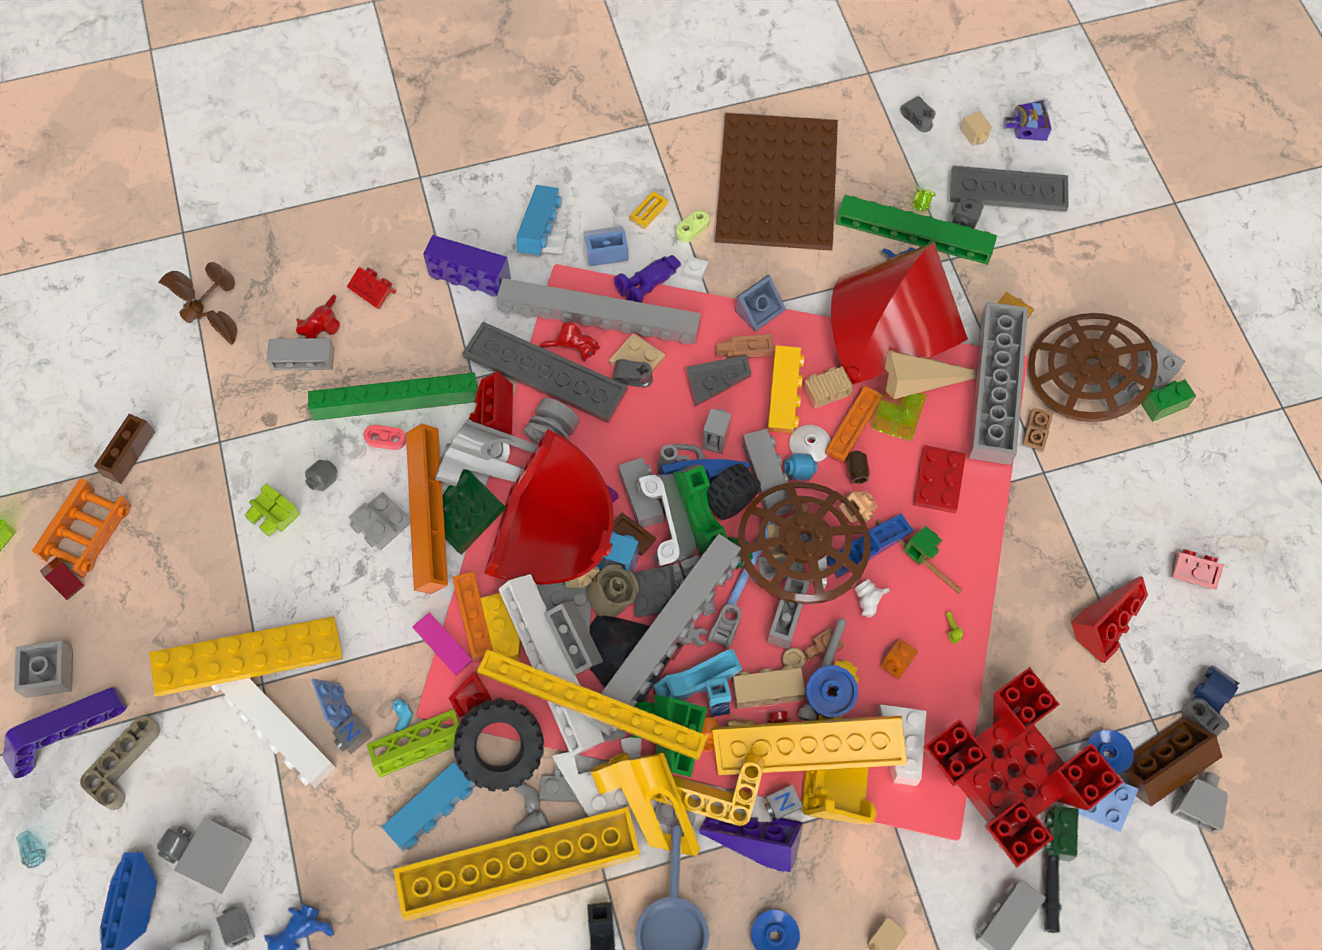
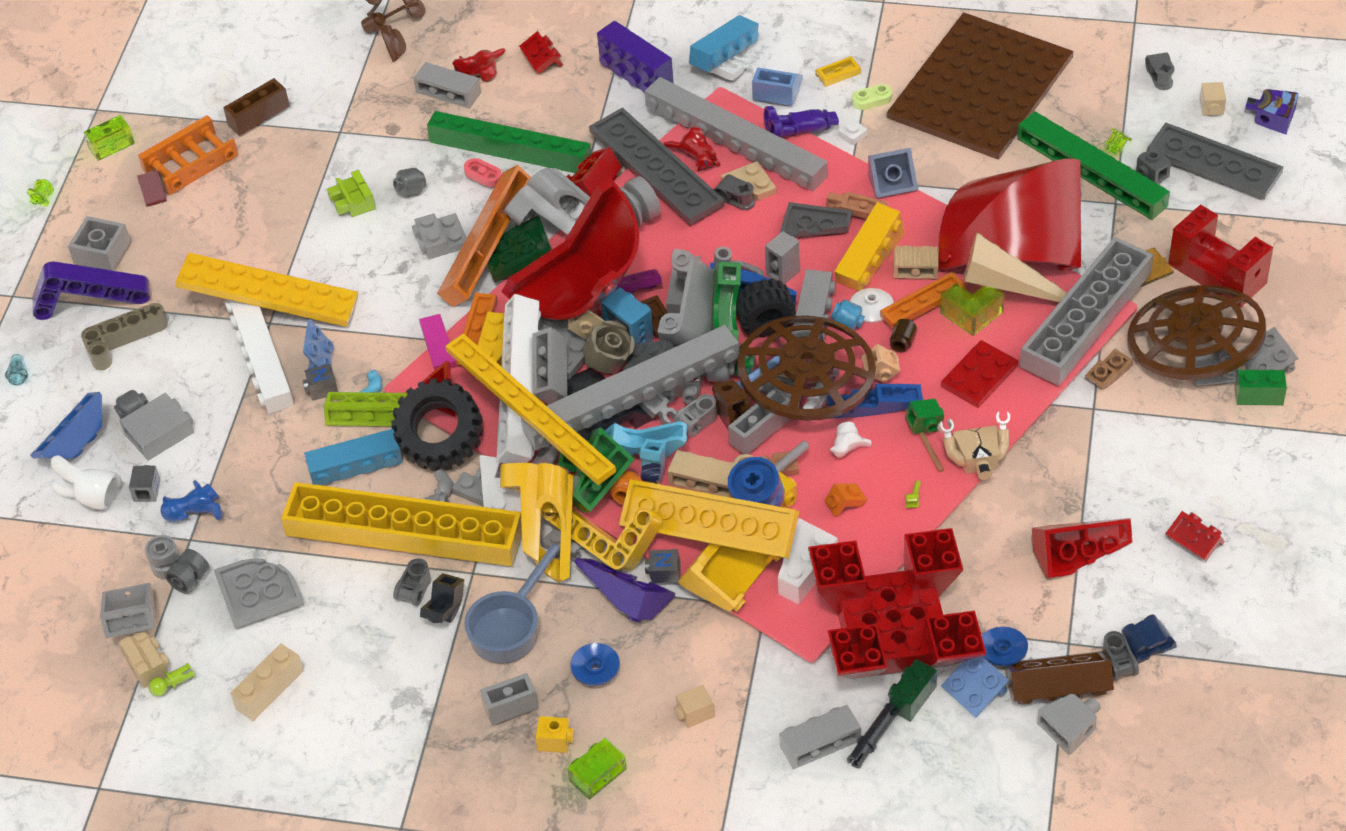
camera: 30 degrees right, 15 degrees down
none -> dark grey piece [393,558,431,606]
none -> reddish brown torso [712,380,750,430]
none -> tan torso [938,411,1010,480]
none -> red piece [1168,204,1273,308]

